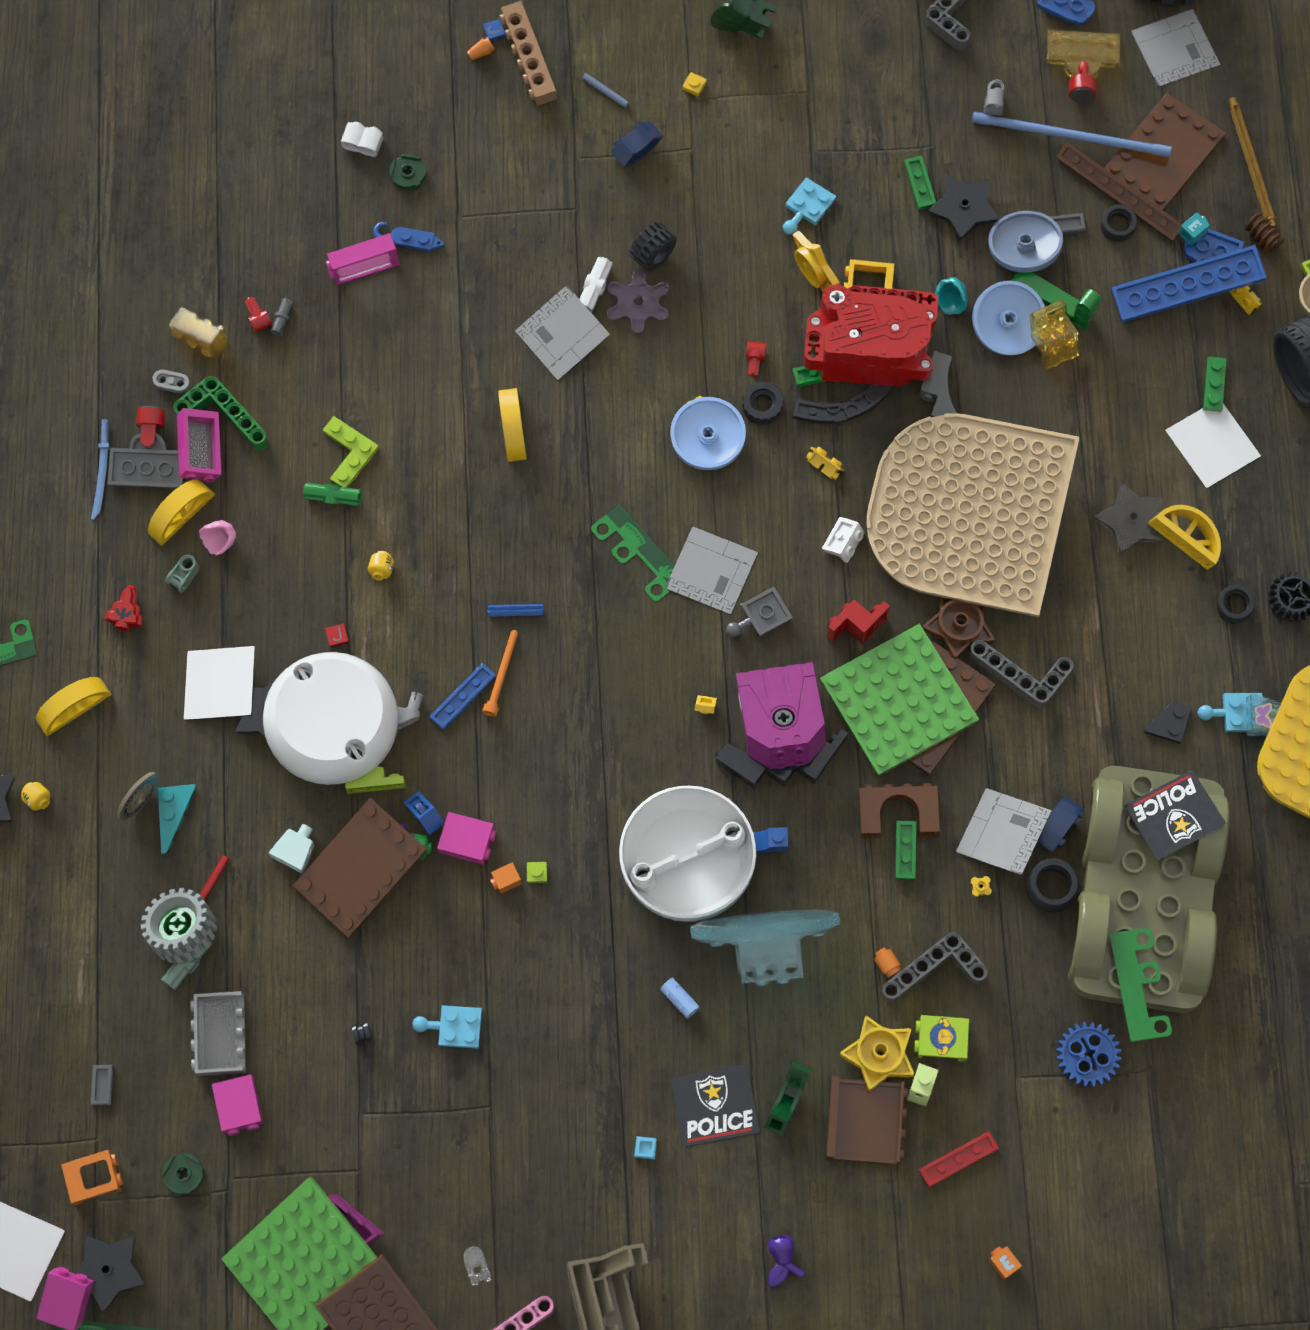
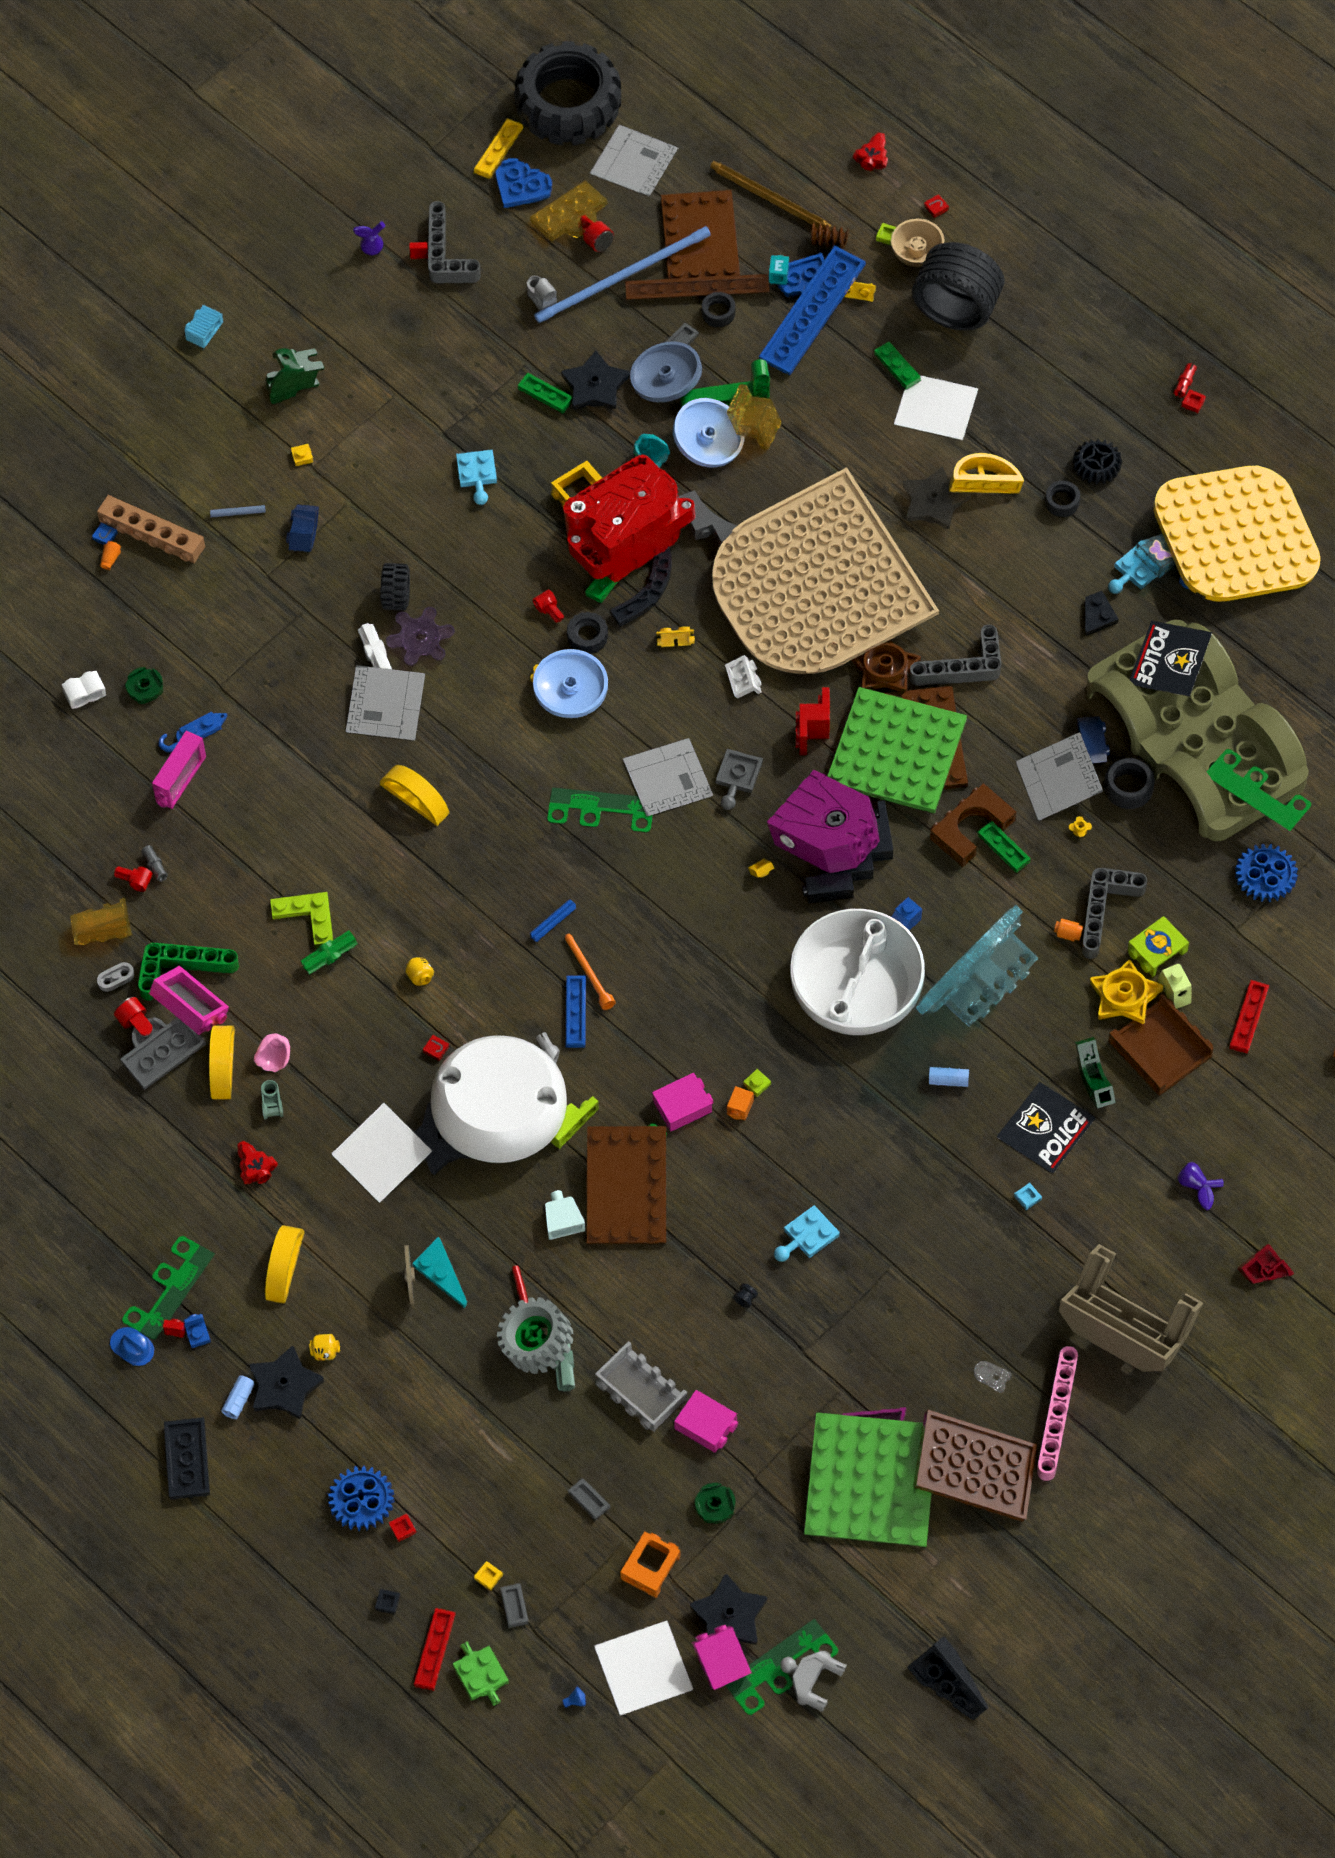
camera: 45 degrees left, 10 degrees down
medium blue sword [91,419,111,520] -> none
blue arch [404,791,445,835] -> none
yellow plate [793,231,840,292] -> none

